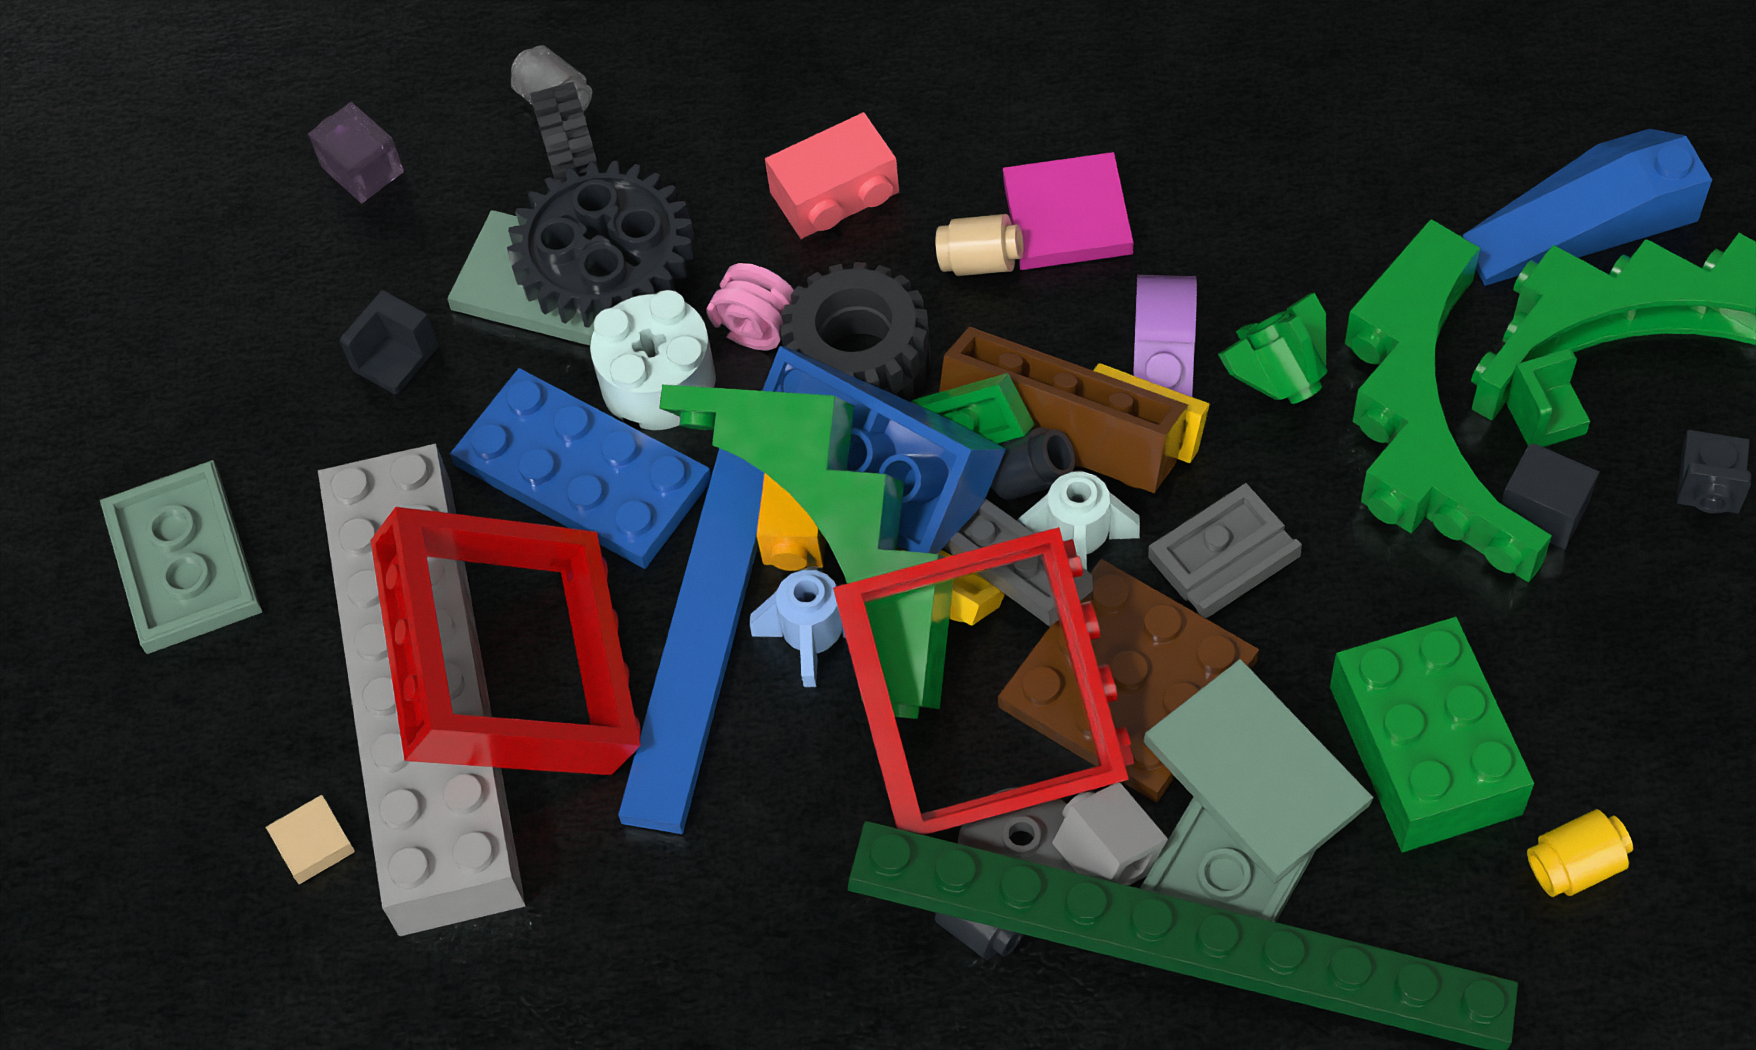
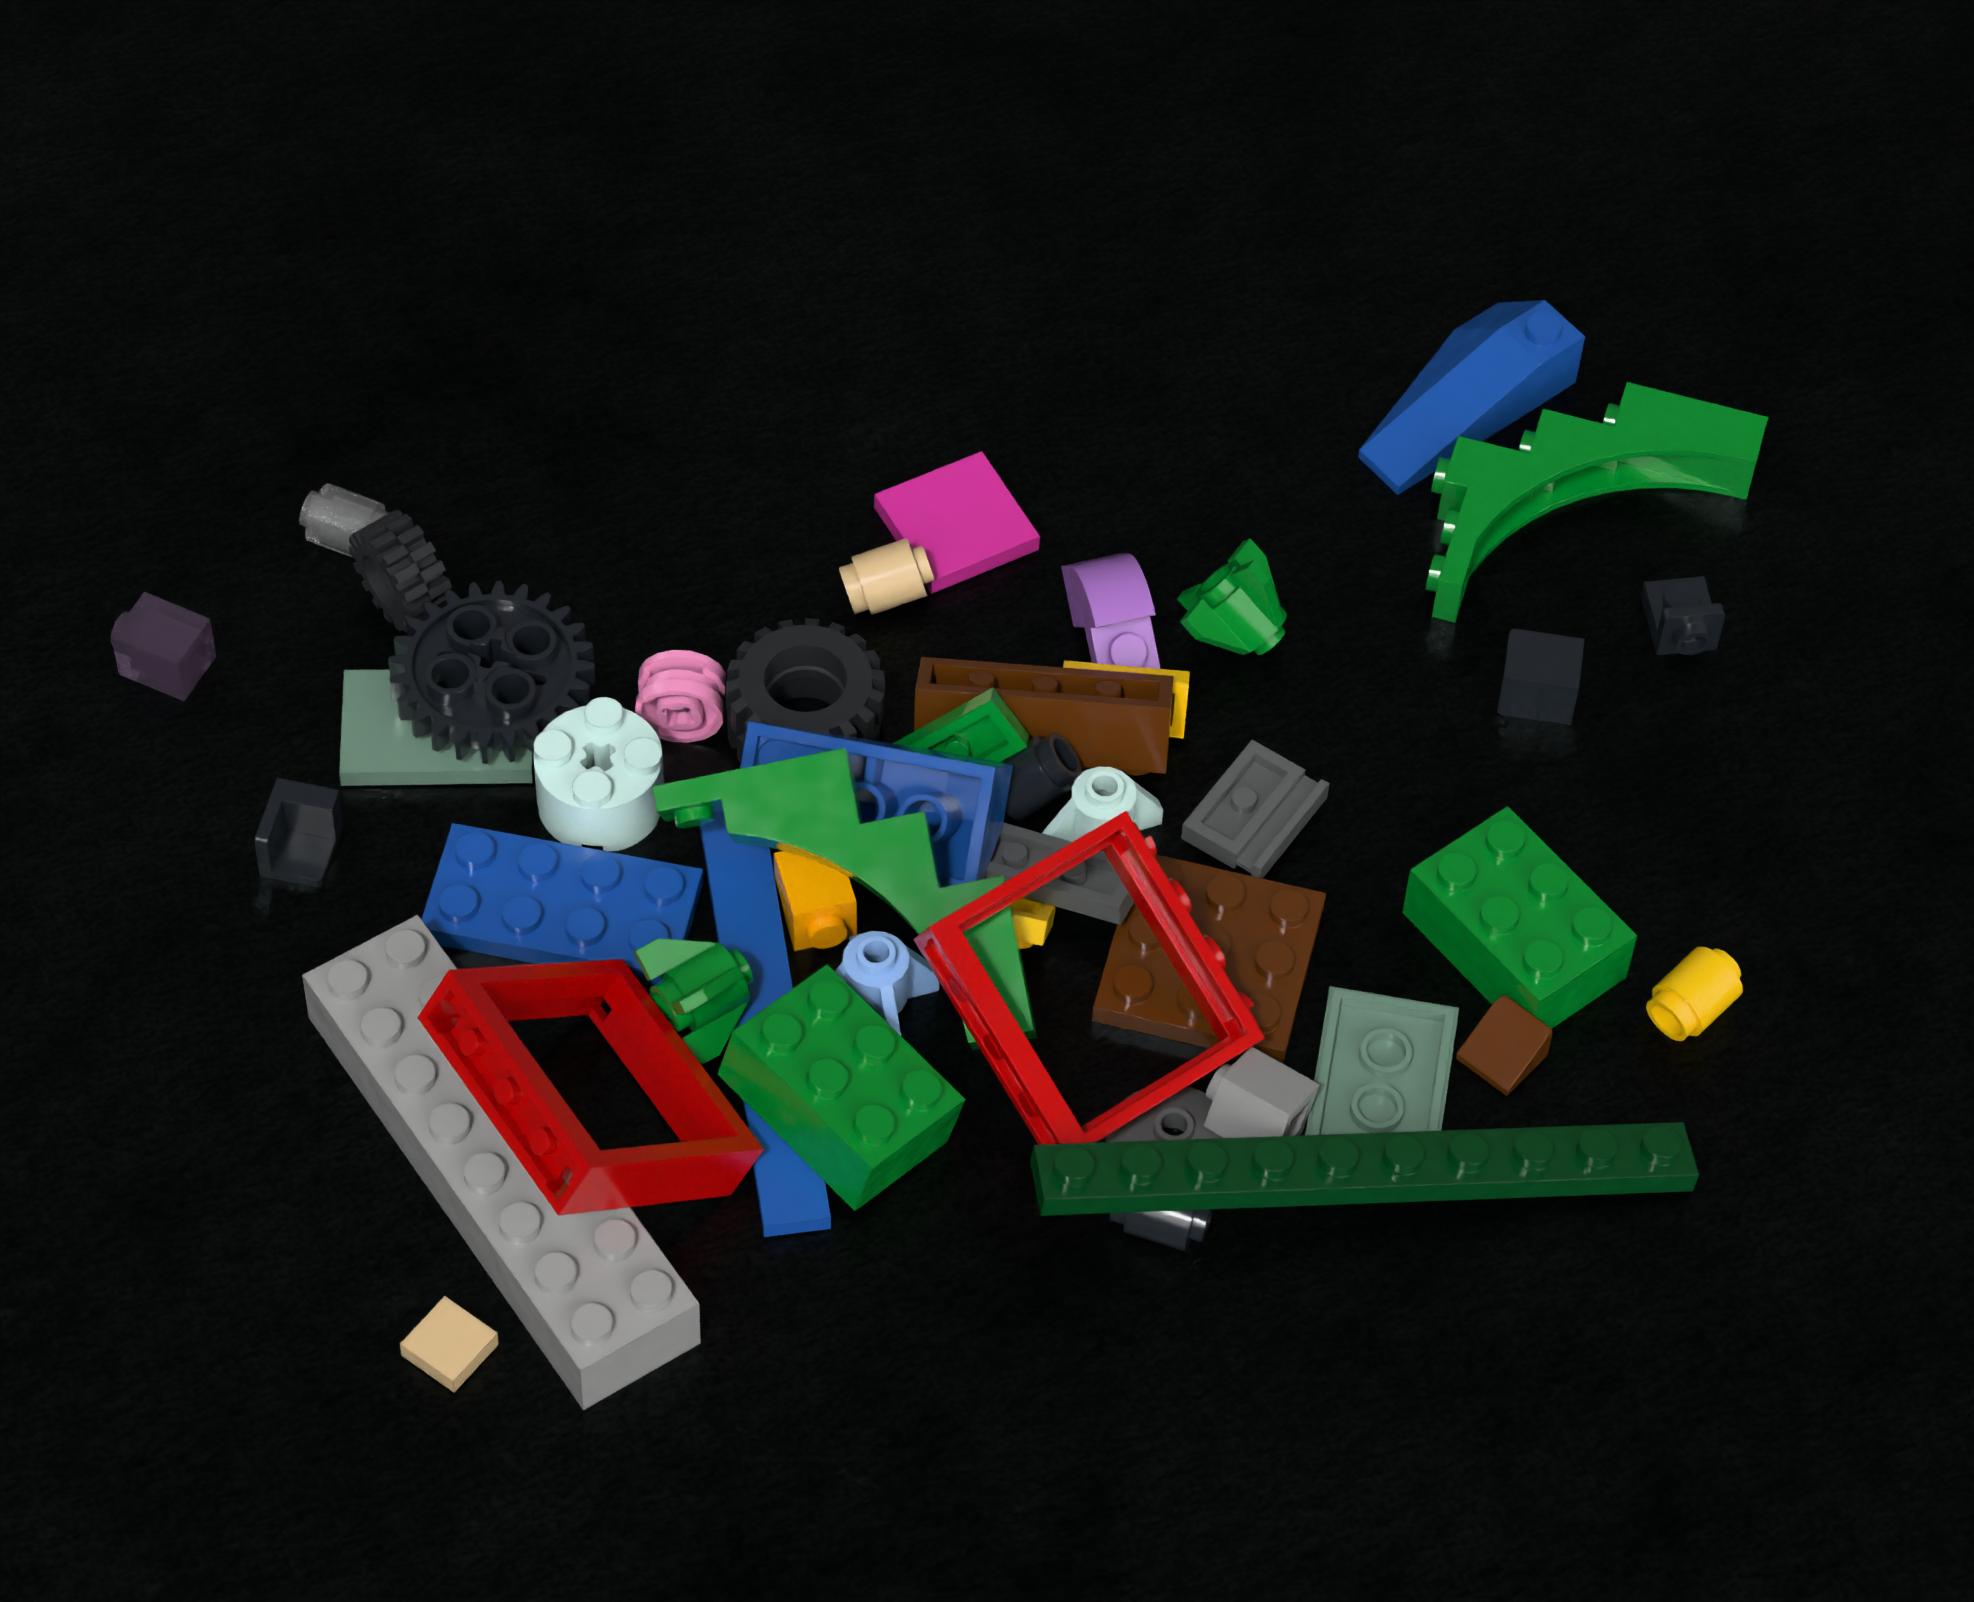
camera: 30 degrees left, 5 degrees down
sand green tile [100,460,262,654] -> none
coral brick [765,112,899,239] -> none
sand green tile [1143,659,1373,884] -> none
green arch [1345,219,1552,583] -> none
green panel [1506,349,1590,447] -> none
none -> green brick [632,938,754,1065]
none -> green brick [717,964,966,1211]
none -> reddish brown slope [1456,994,1553,1096]

